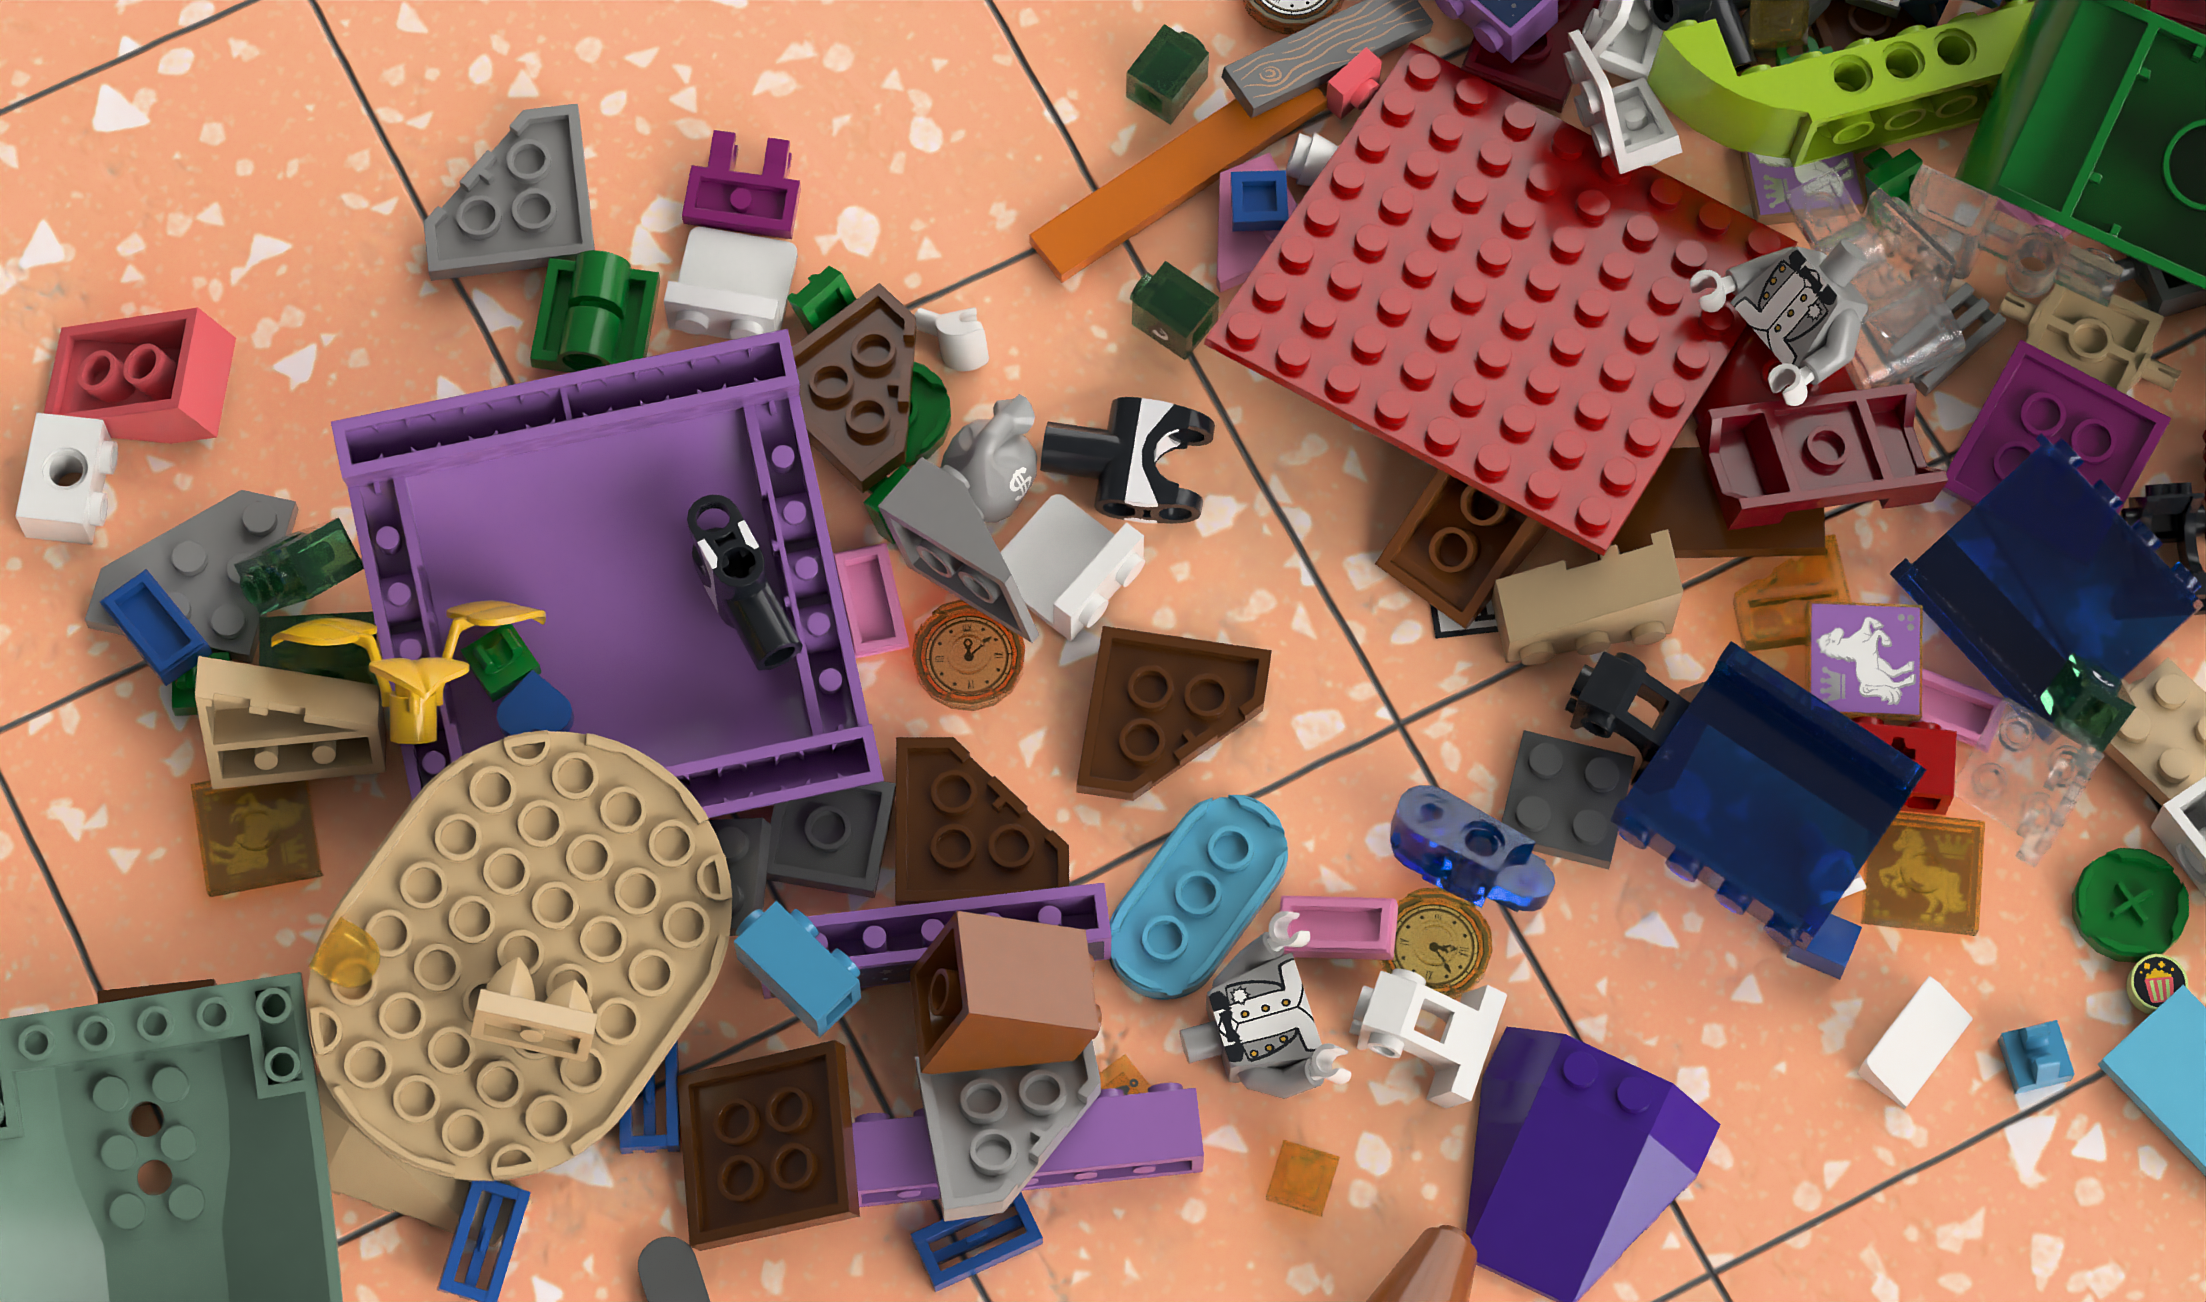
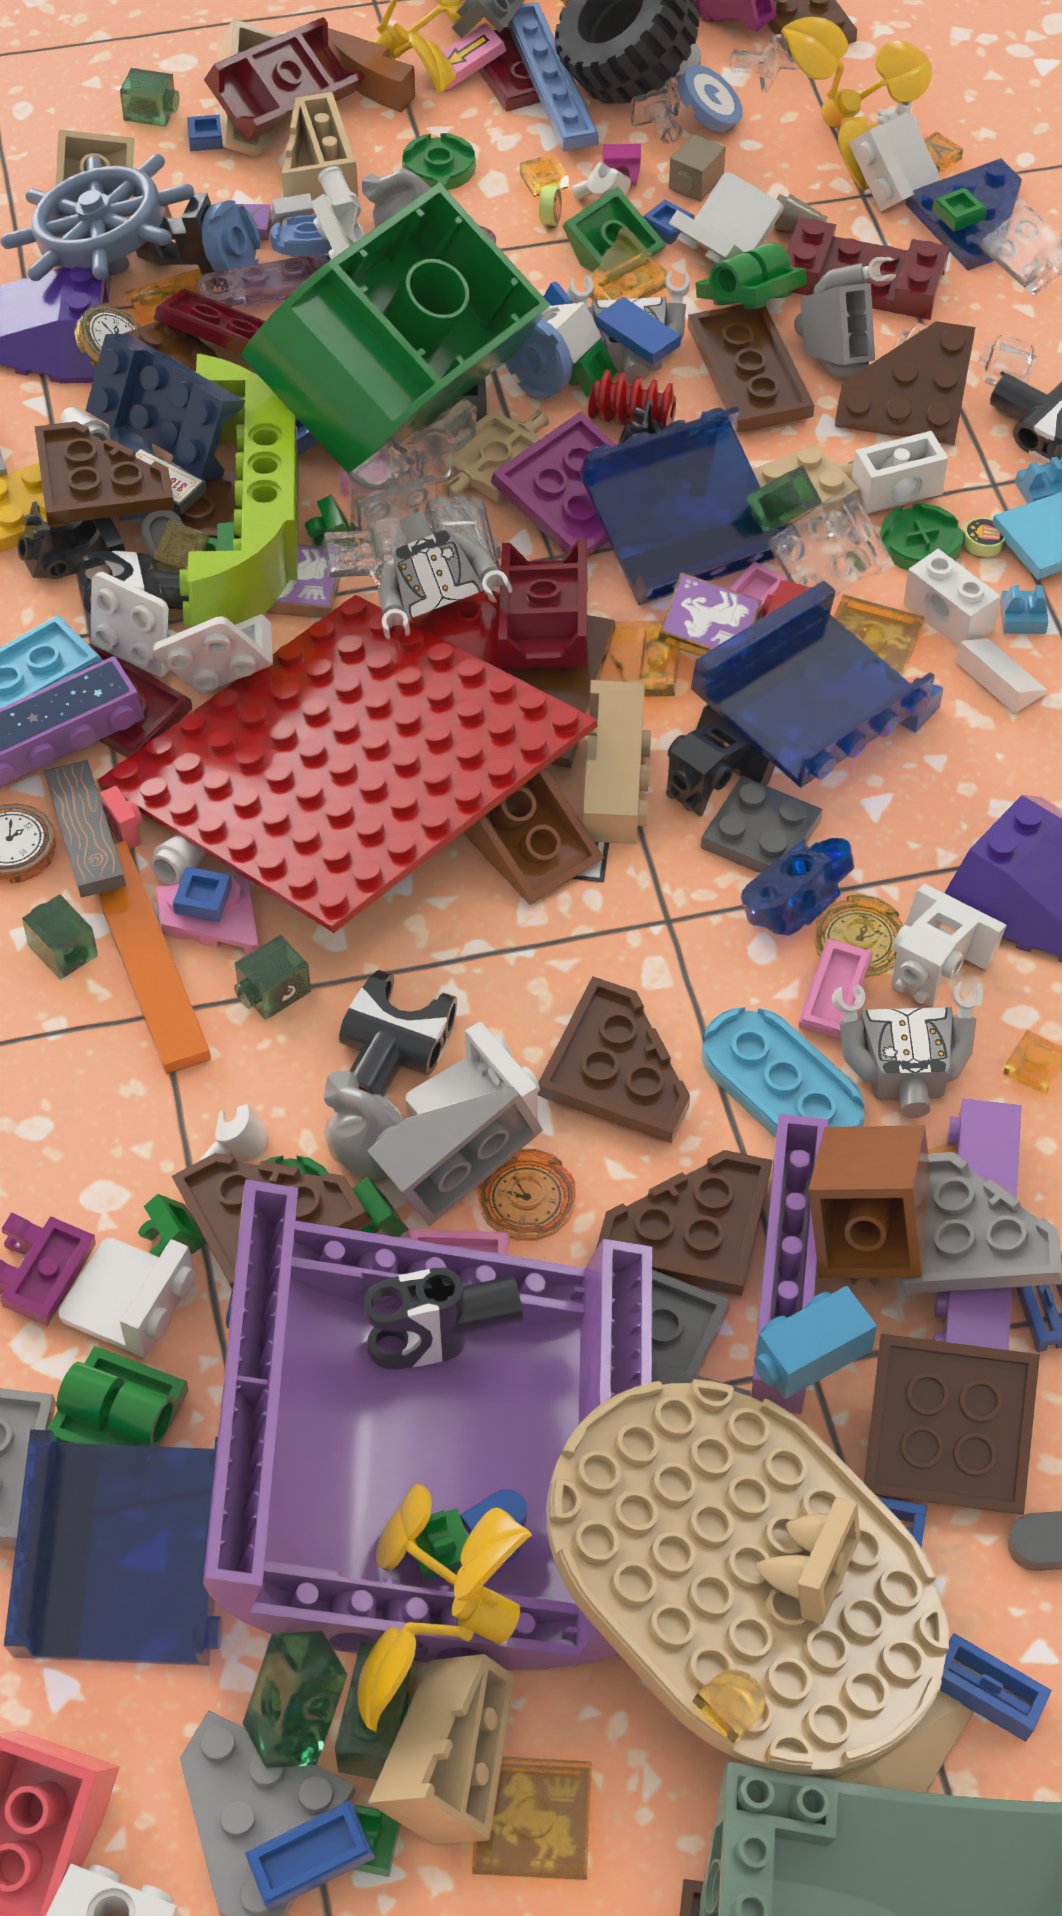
camera: 75 degrees left, 15 degrees down
none -> clear blue panel [3,1429,222,1666]
none -> white brick [903,548,1001,646]

